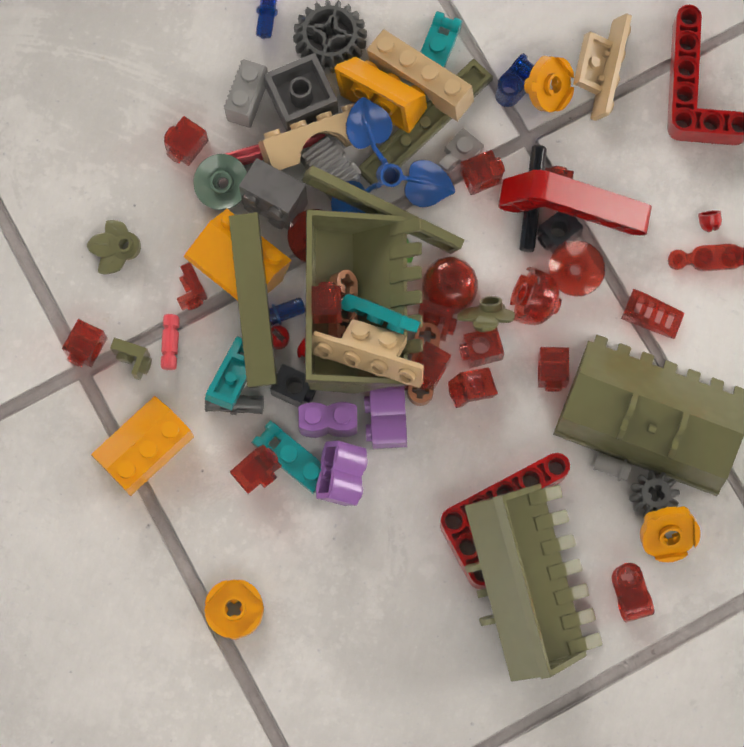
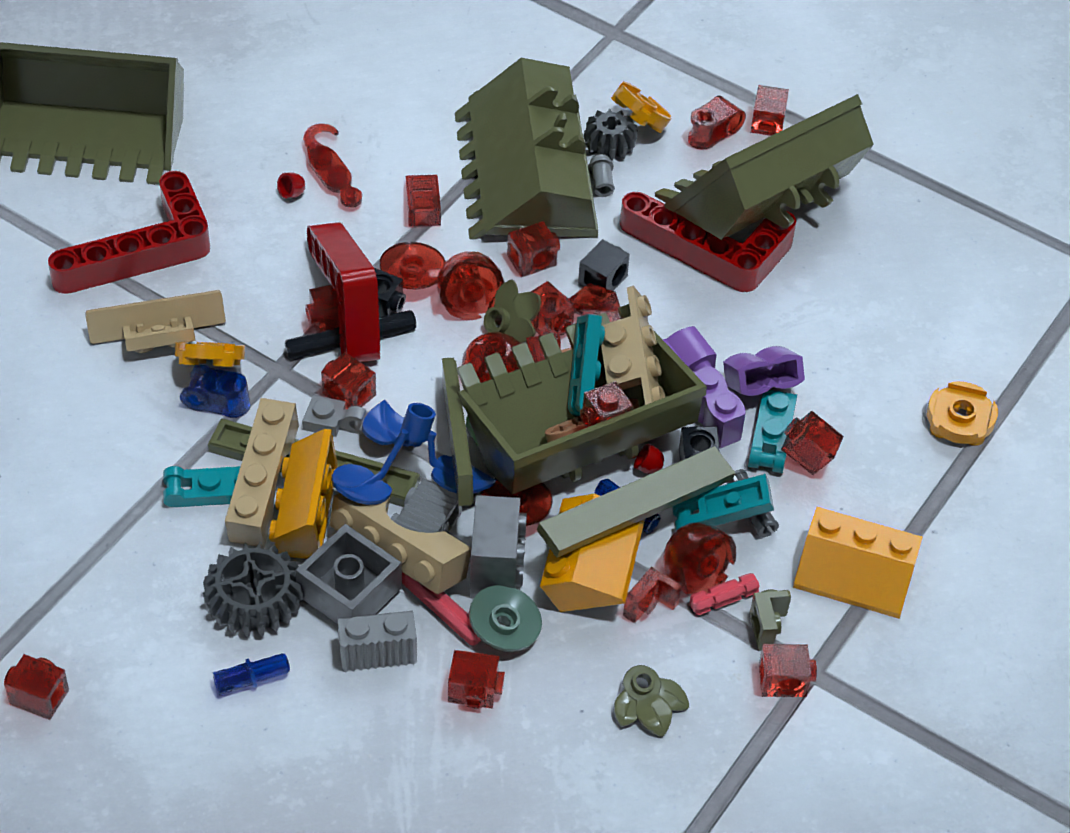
camera: 120 degrees left, 25 degrees down
none -> black brick [578,239,630,299]
none -> clear red cylinder [663,523,736,596]
none -> clear red brick [750,85,789,136]

